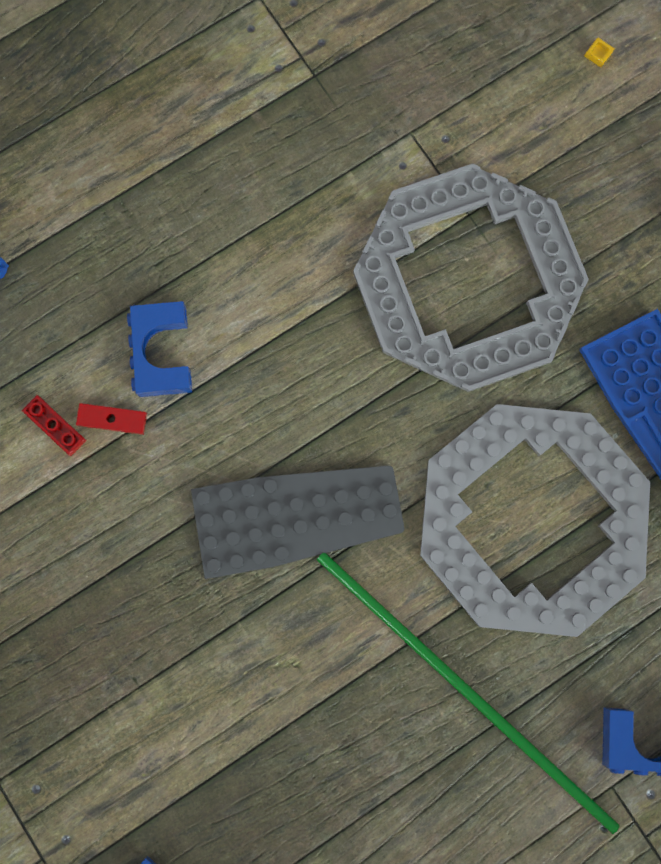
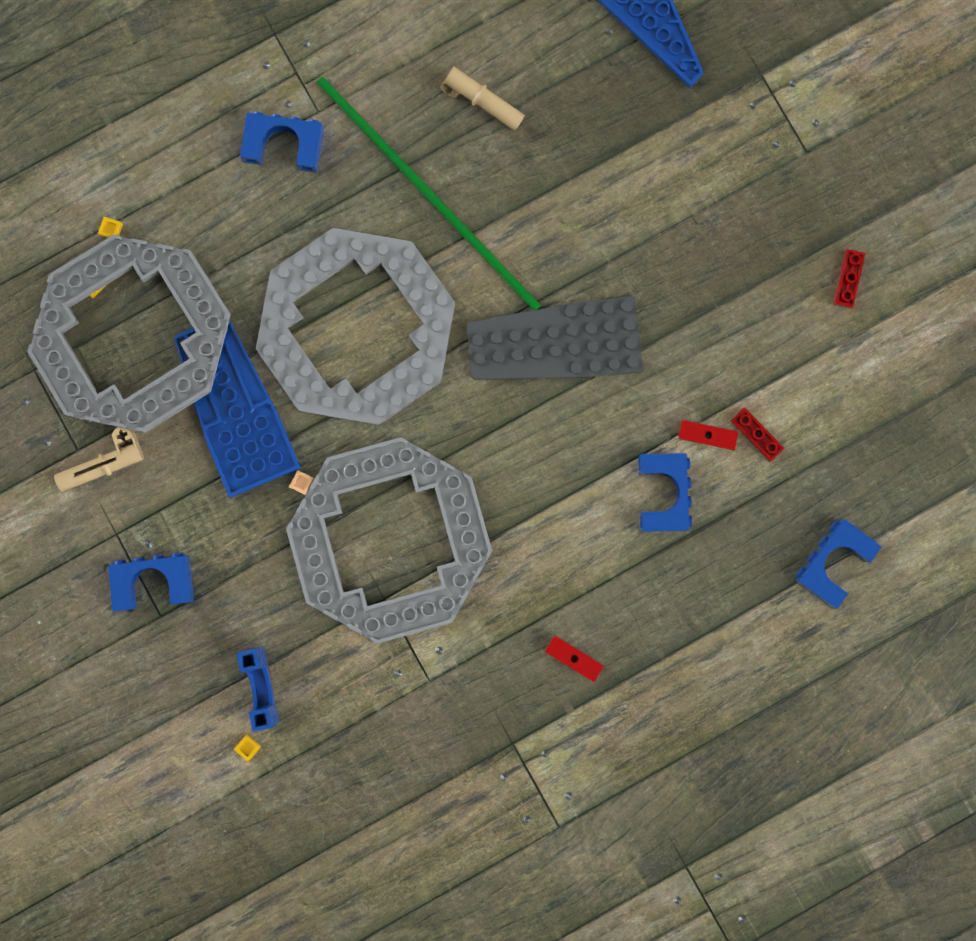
camera: 175 degrees left, 5 degrees up
none -> blue arch [237,646,280,732]
none -> light nougat tile [289,470,315,495]
none -> tan piece [440,66,525,131]
none -> red tile [545,635,604,682]

